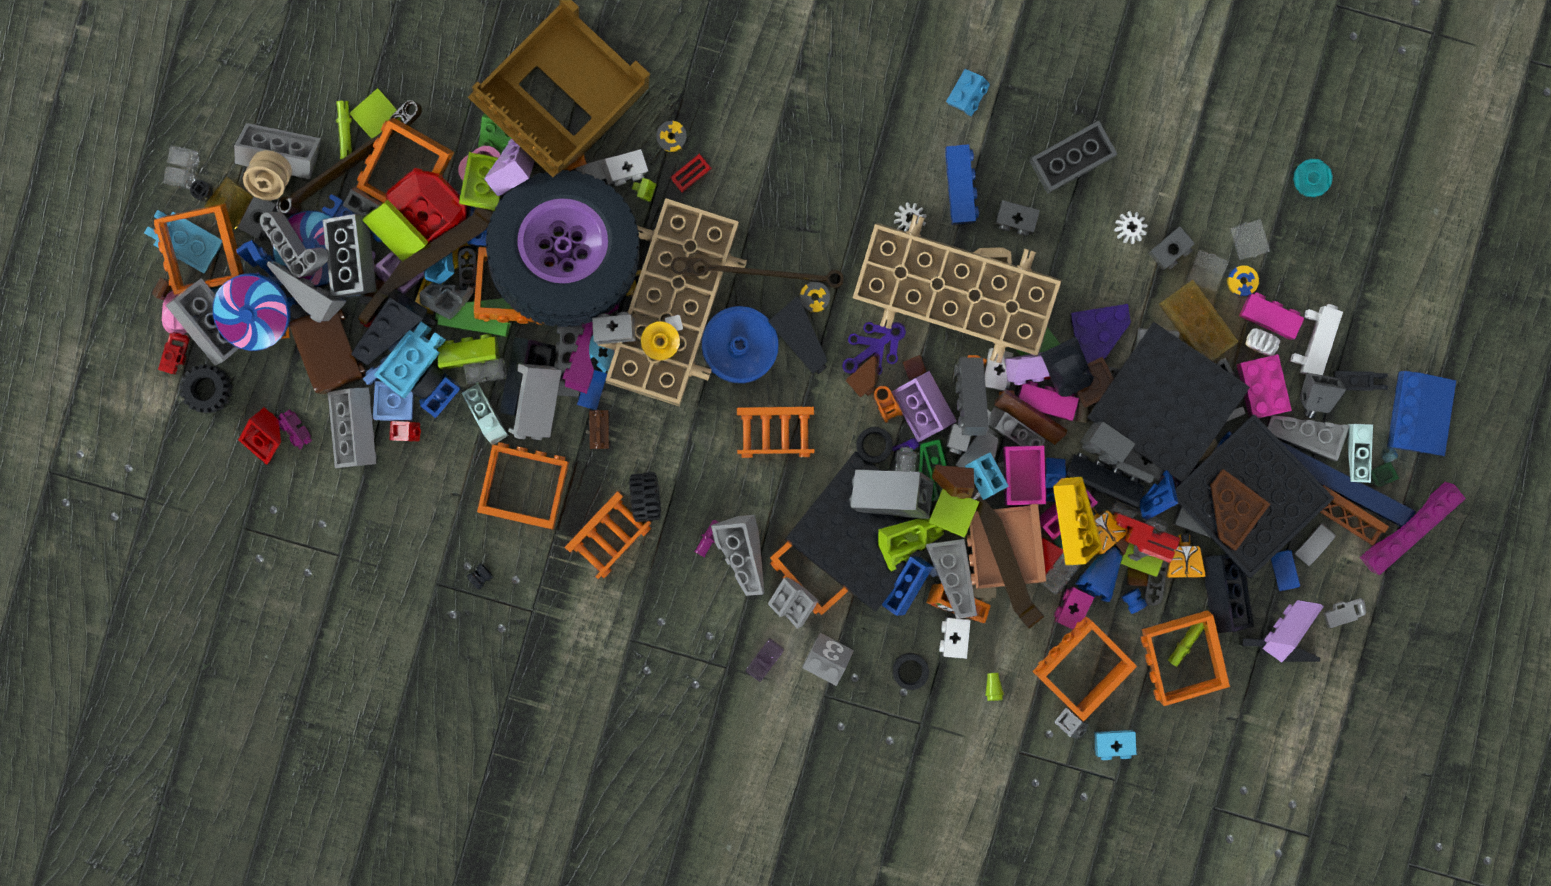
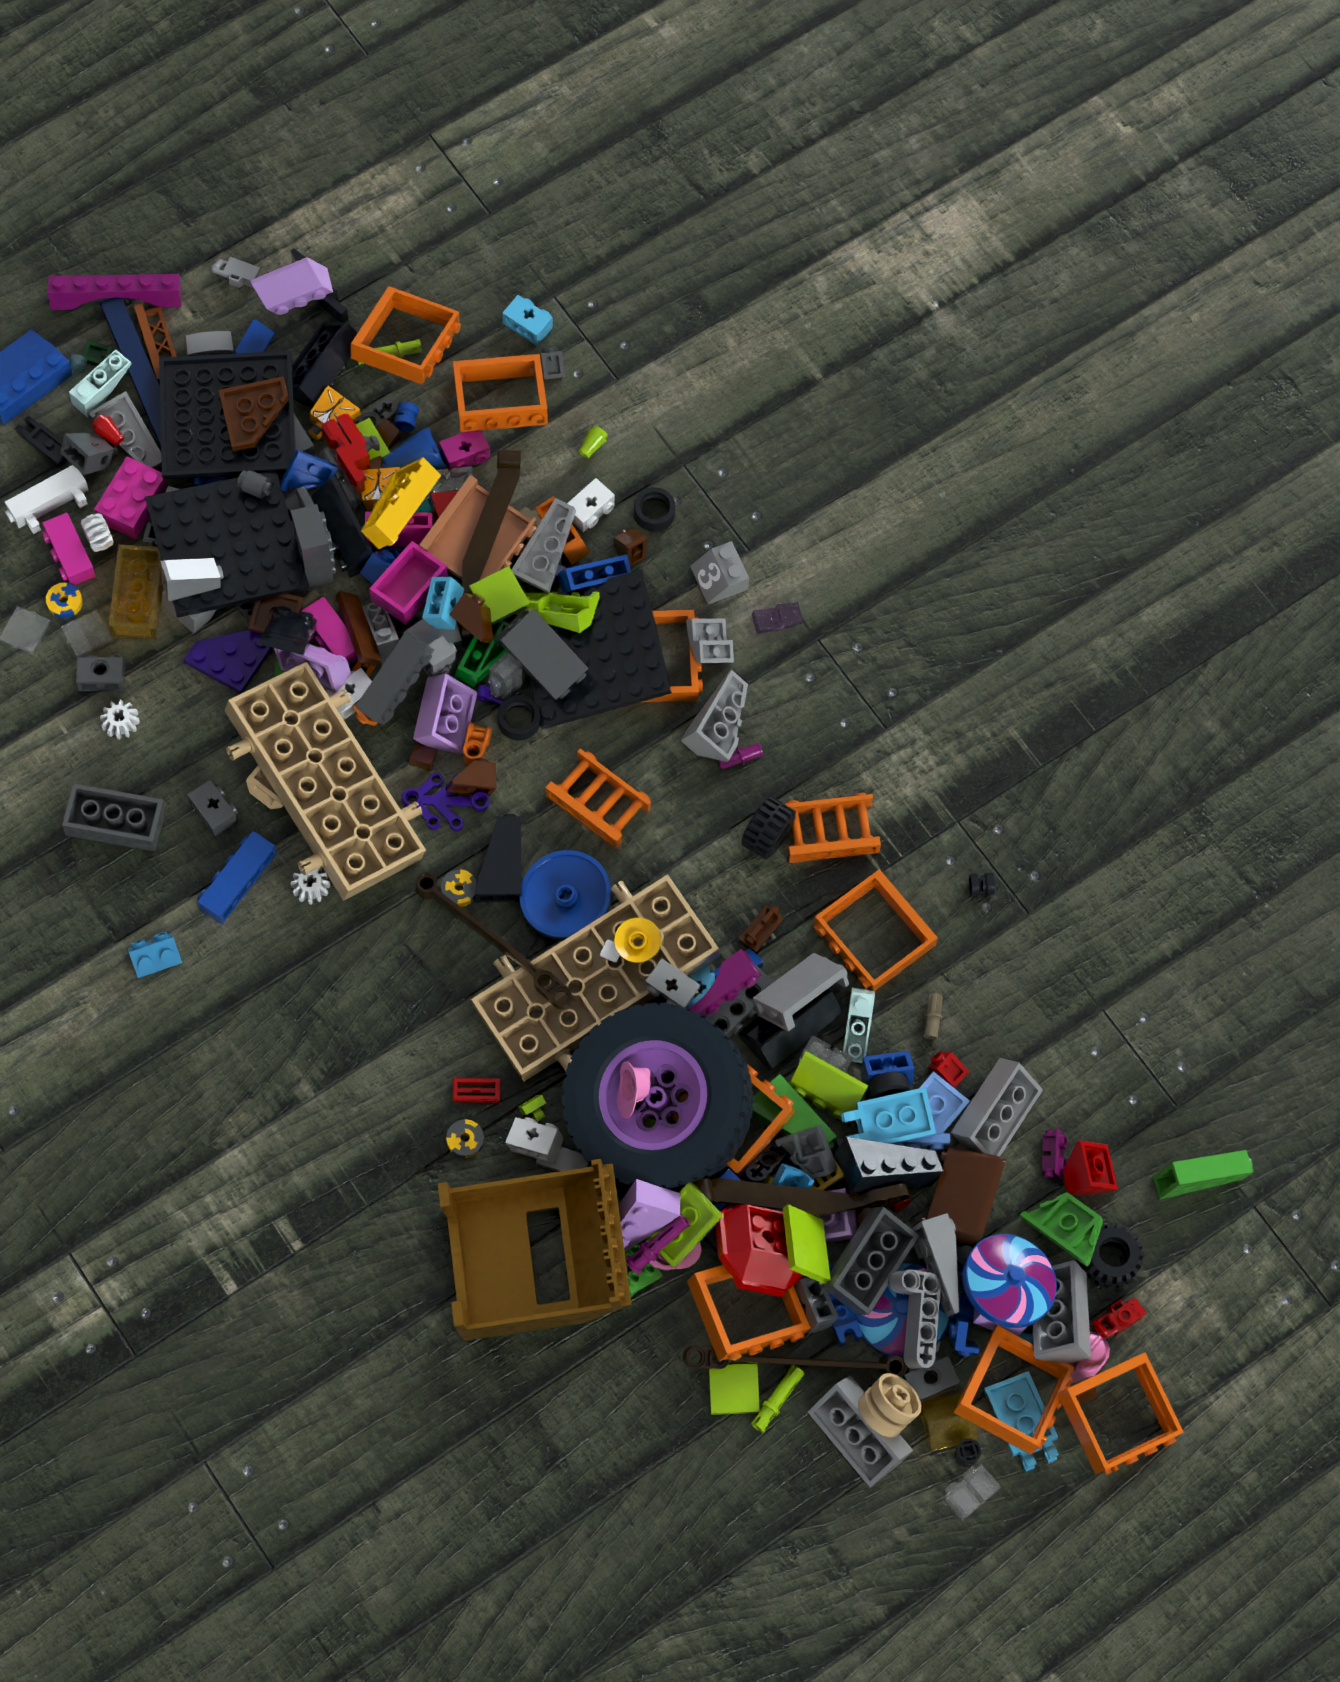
camera: 150 degrees left, 20 degrees down
none -> red cone [92,414,124,447]
none -> light grey slope [160,558,224,602]
none -> dark grey brick [237,470,272,499]
none -> reddish brown slope [614,528,647,566]
none -> bright pink piece [617,1061,651,1119]
none -> magenta pin [625,1213,690,1274]
none -> dark tan axle [923,993,943,1040]
none -> bright green wing [1020,1192,1103,1266]
none -> orange window [1057,1352,1184,1475]
none -> bright green slope [1152,1150,1253,1200]

